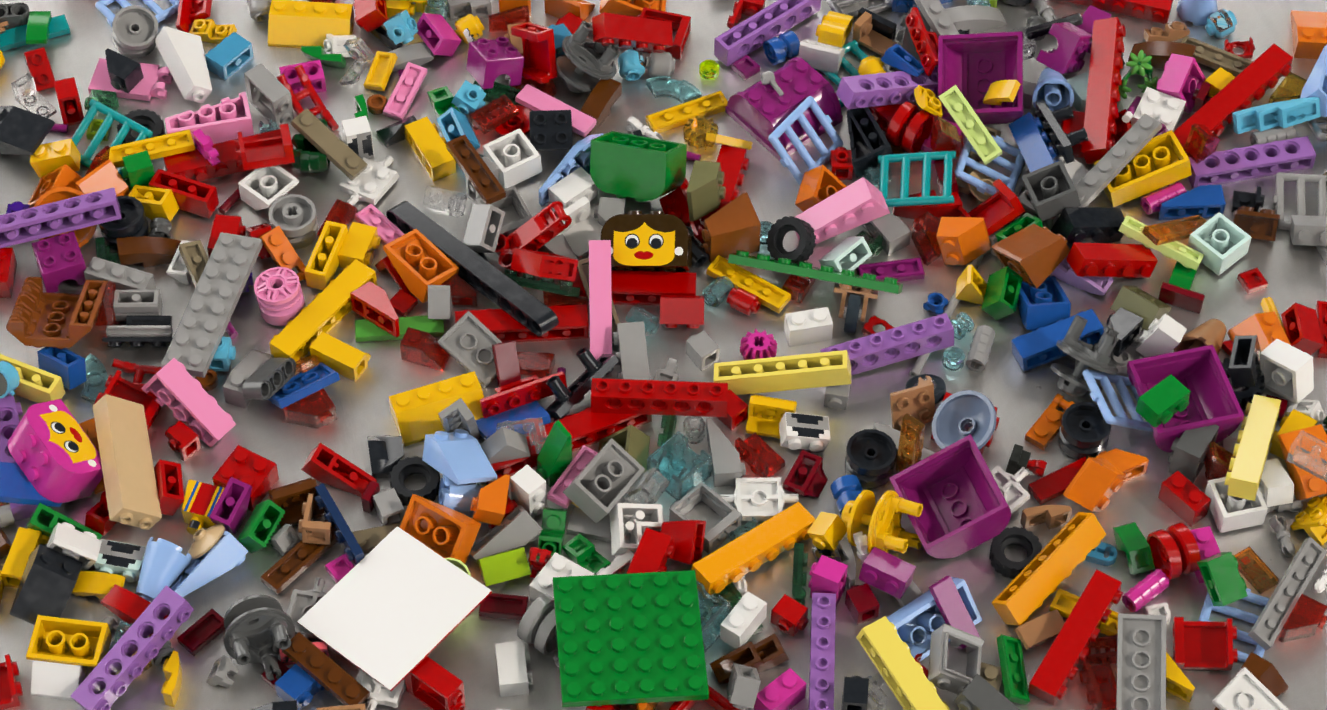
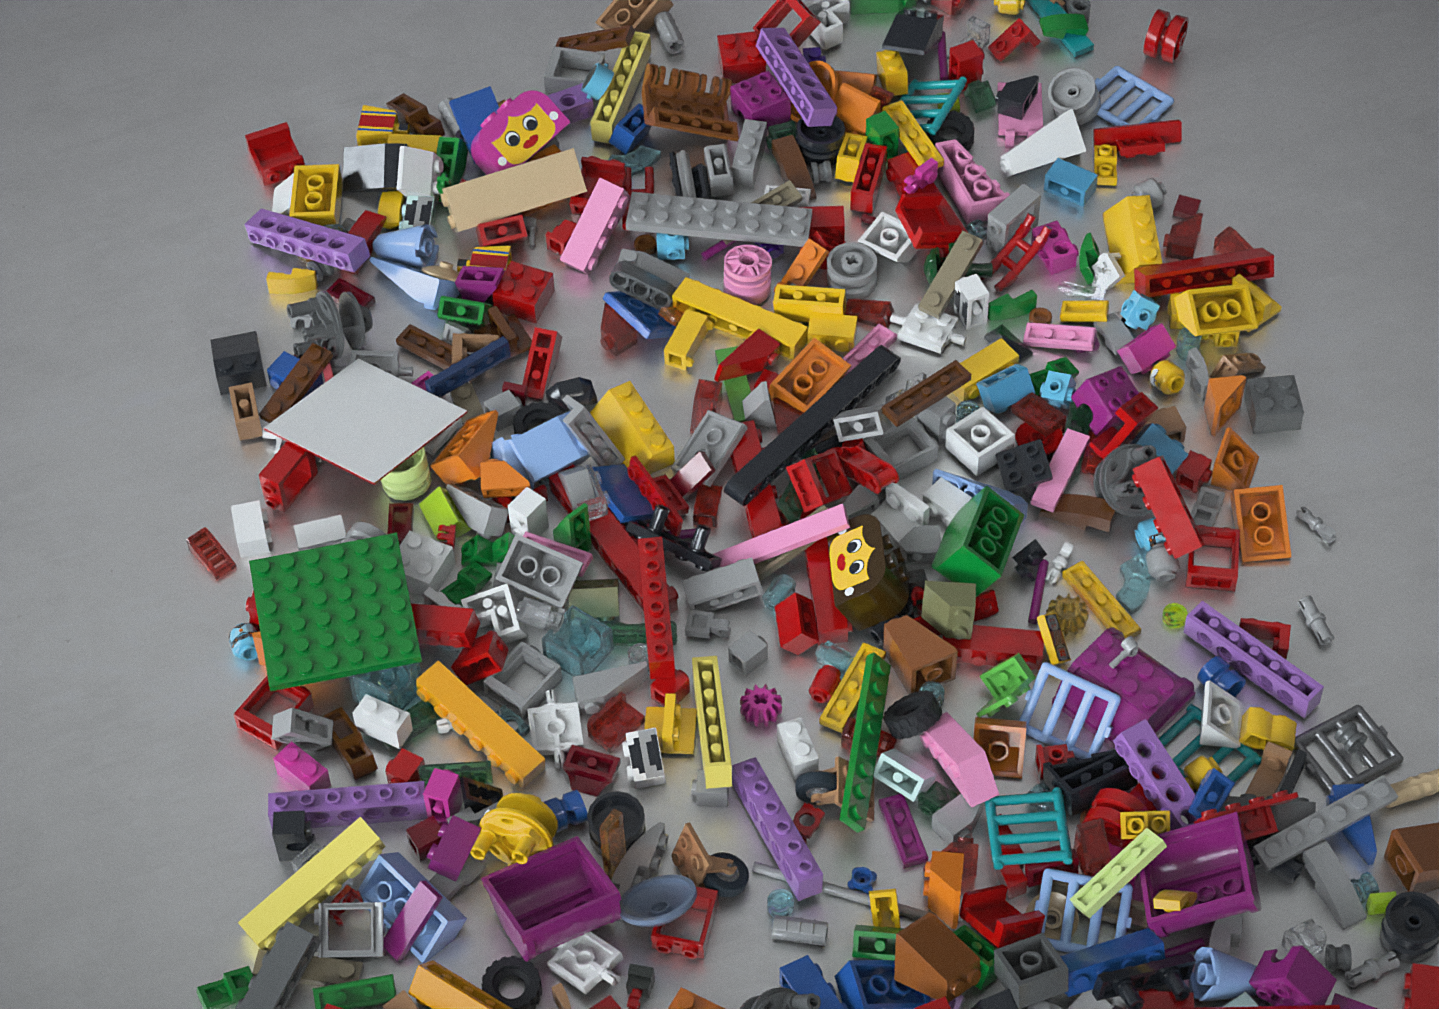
camera: 85 degrees right, 0 degrees up
clear red slope [95,281,116,326] -> none
clear red slope [488,5,530,32] -> none
magenta tile [731,55,760,81] -> none
yellow brick [807,512,847,550] -> none
clear light blue wheel [950,312,975,340] -> none
black axle [1025,13,1083,40] -> none
none -> green axle [436,173,454,194]
none -> bright green bracket [976,653,1036,718]

